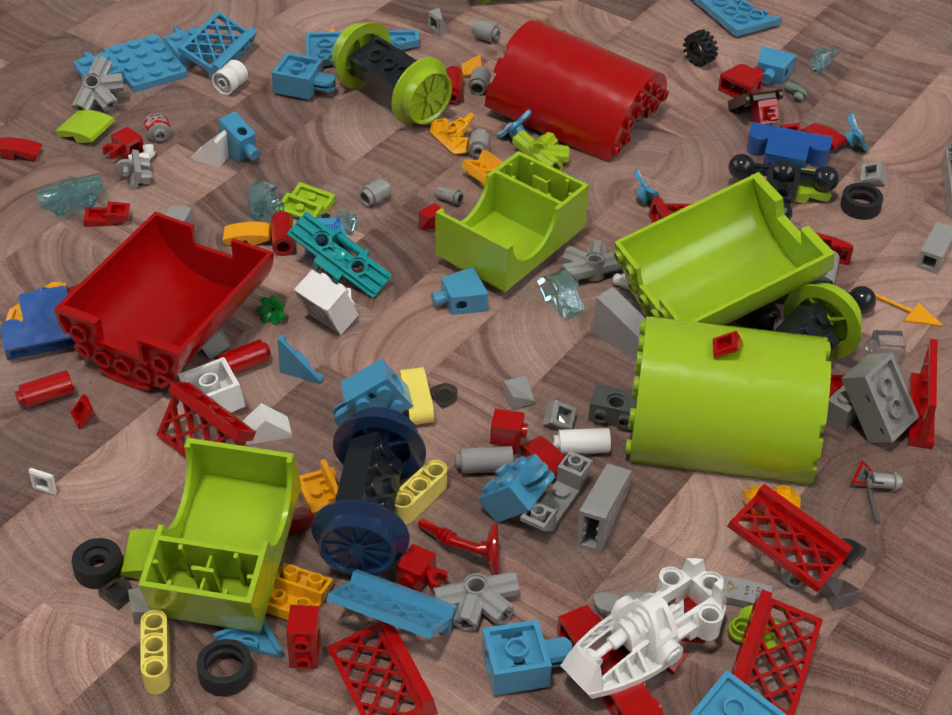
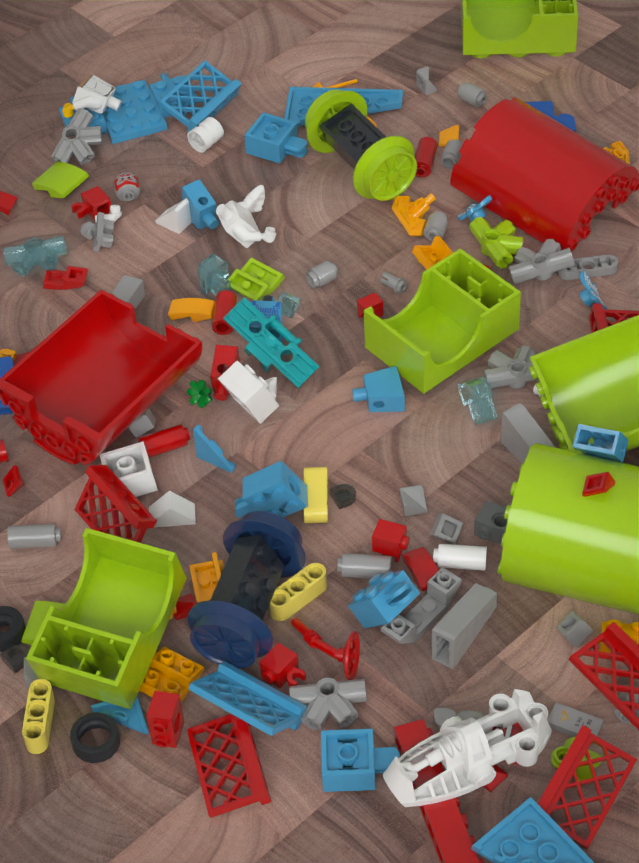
camera: 15 degrees right, 5 degrees up
none -> light grey brick [8,523,62,549]
none -> white torso [62,73,122,118]
none -> red torso [210,344,241,401]
none -> white torso [216,185,277,248]
none -> light grey piece [509,239,575,284]
none -> light grey slope [556,611,594,647]
none -> light grey beam [558,254,618,280]
none -> dark azure torso [572,424,628,462]

